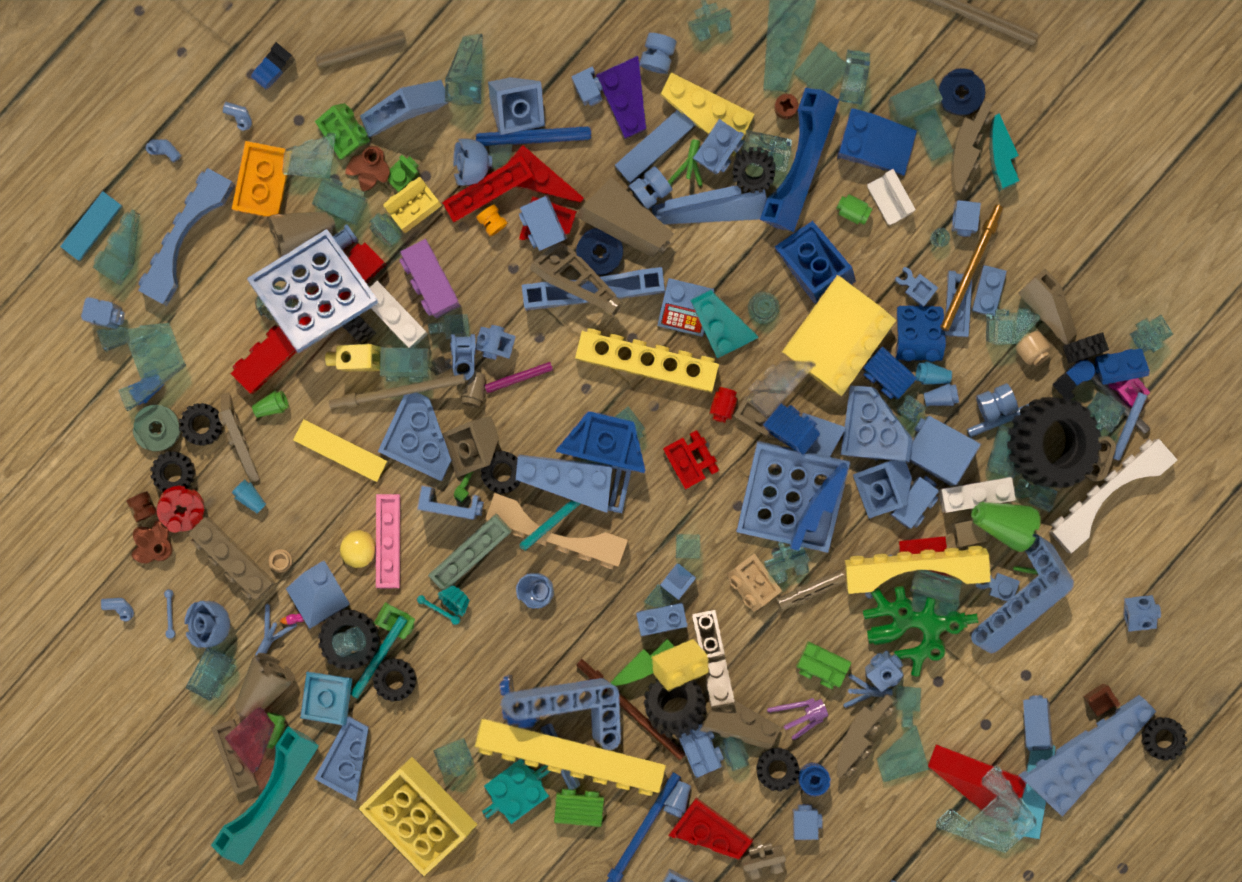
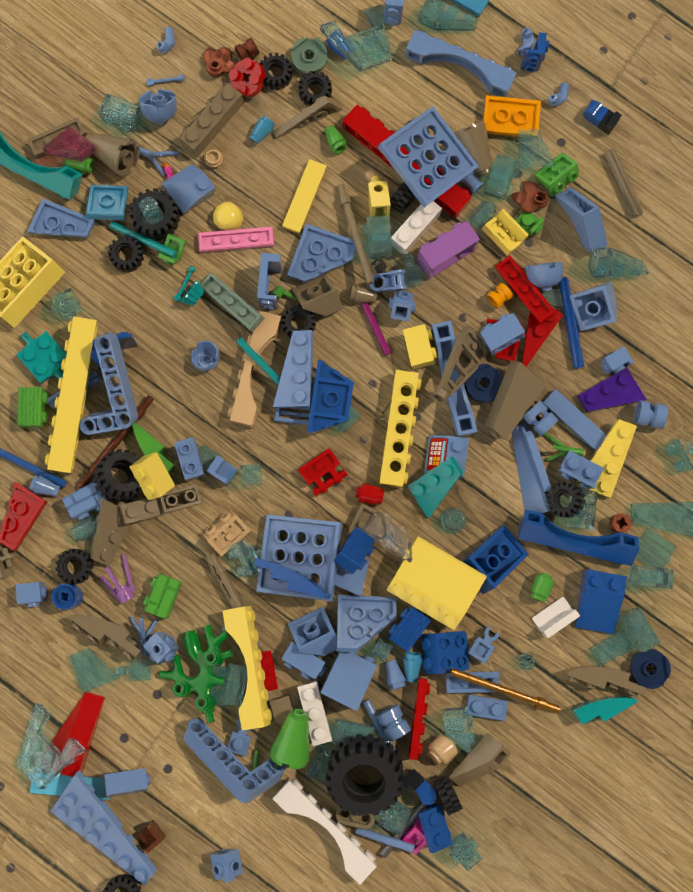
camera: 75 degrees right, 5 degrees down
medium blue brick [951,200,981,237] -> none
none -> light yellow brick [403,324,438,370]
none -> red plate [408,677,430,760]
none -> blue bracket [520,32,549,72]

